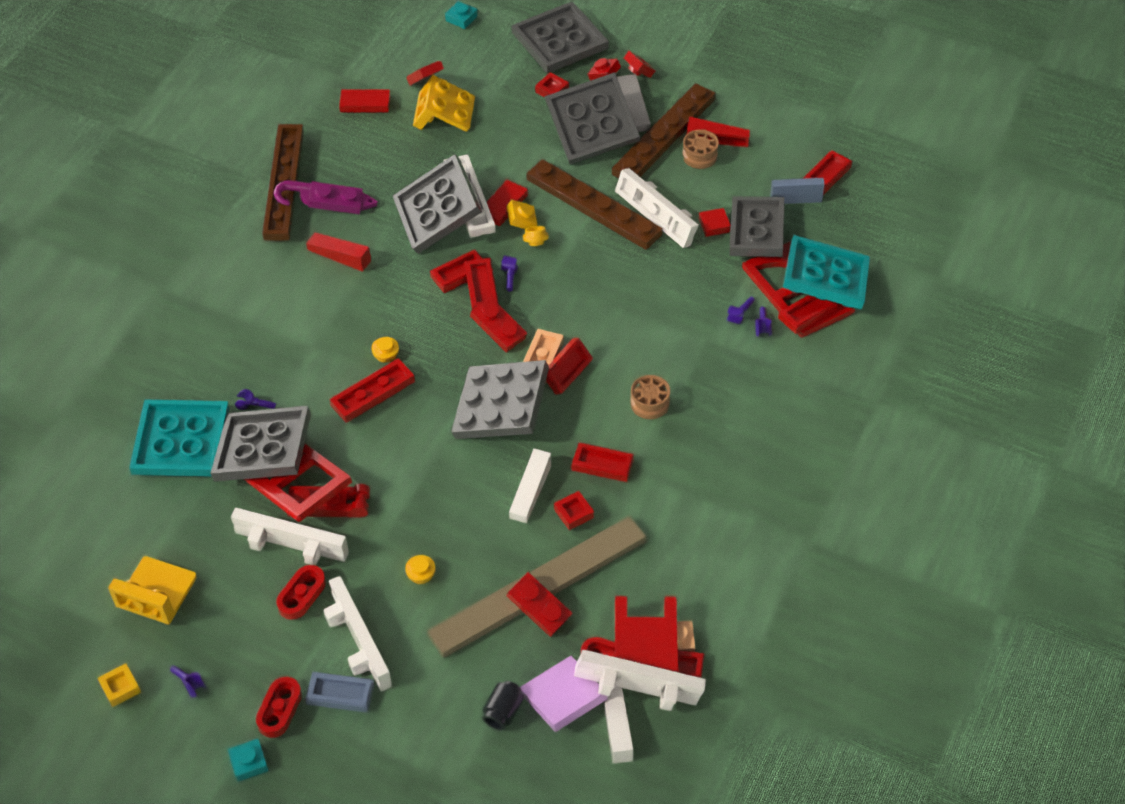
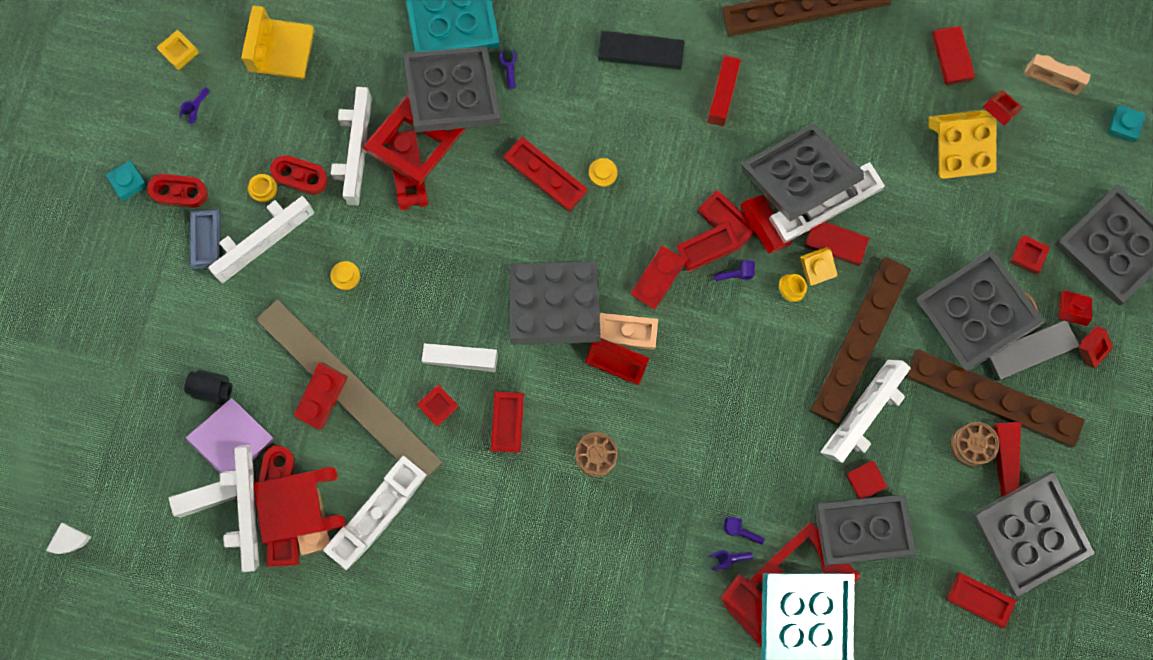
camera: 75 degrees right, 25 degrees up
magenta plate [274,180,378,214] -> none
sand blue tile [770,178,825,204] -> none
none -> yellow plate [248,174,277,203]
none -> white slope [323,455,427,570]
none -> black tile [598,31,685,70]
none -> red tile [740,195,792,254]
none -> dark grey plate [971,471,1095,597]
none -> light nougat plate [1024,54,1091,95]

